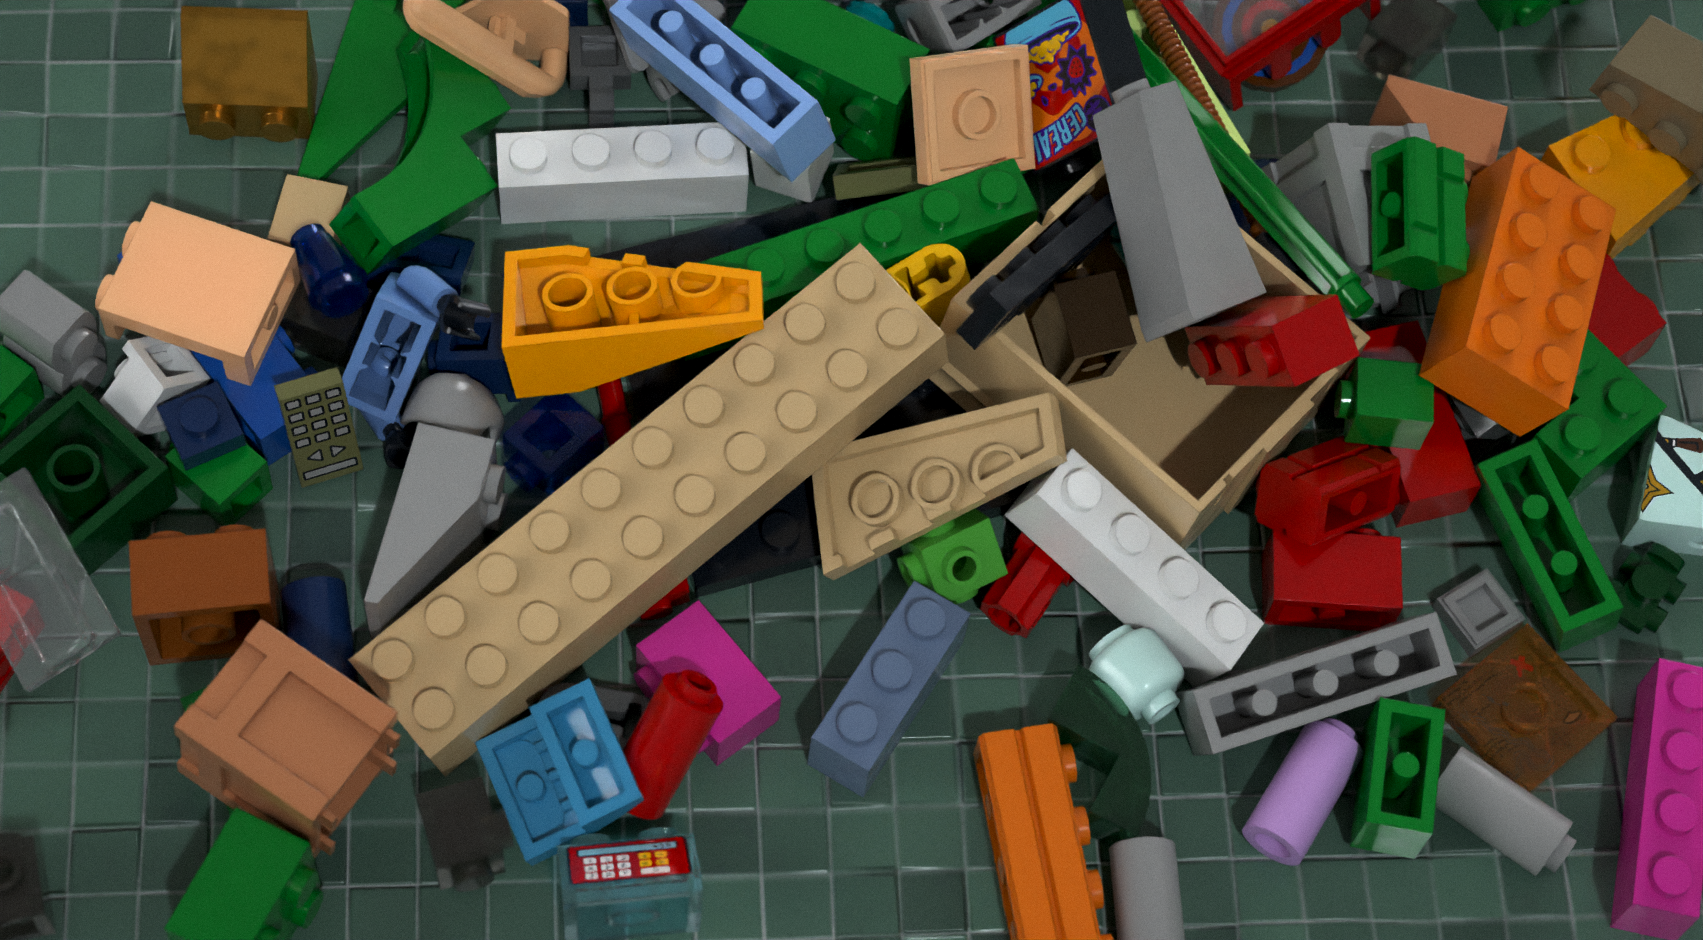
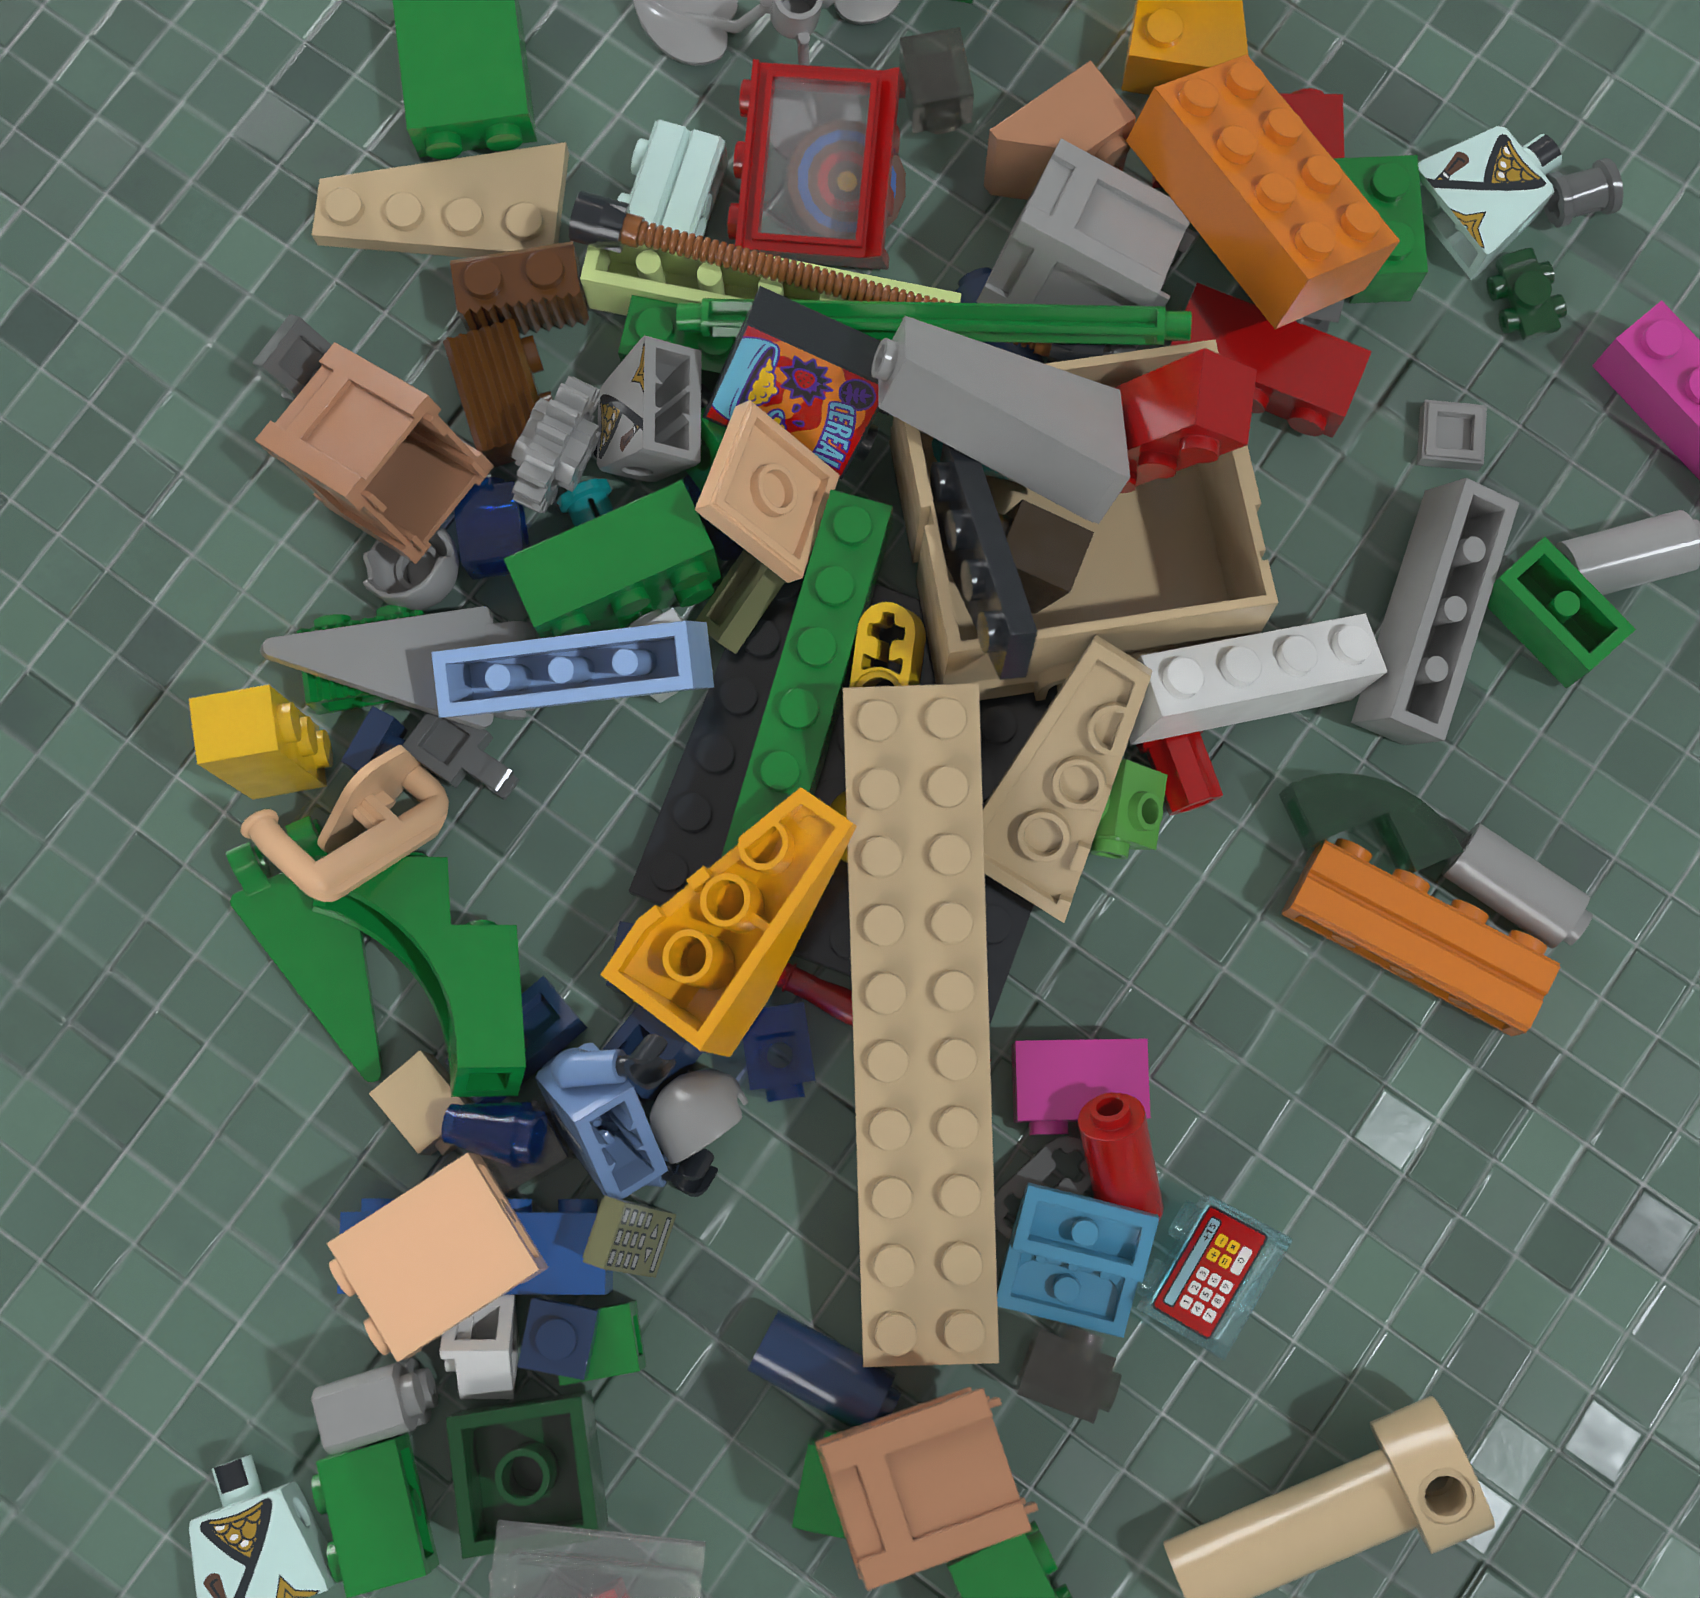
camera: 40 degrees left, 15 degrees up
dark orange brick [129,524,282,666] -> none
pearl gold slope [180,6,318,142] -> none
light grey slope [364,422,508,641] -> none
white brick [496,122,749,224] -> none
sand blue brick [807,581,971,798] -> none
light aqua head [1087,624,1185,724] -> none
lavender brick [1242,718,1364,866] -> none
red brick [1254,435,1402,547] -> none
red brick [1262,528,1403,631] -> none
green brick [1334,357,1434,450] -> none
green brick [1371,136,1470,290] -> none
clear orange tile [1432,623,1618,793] -> none
green brick [1476,439,1623,653] -> none

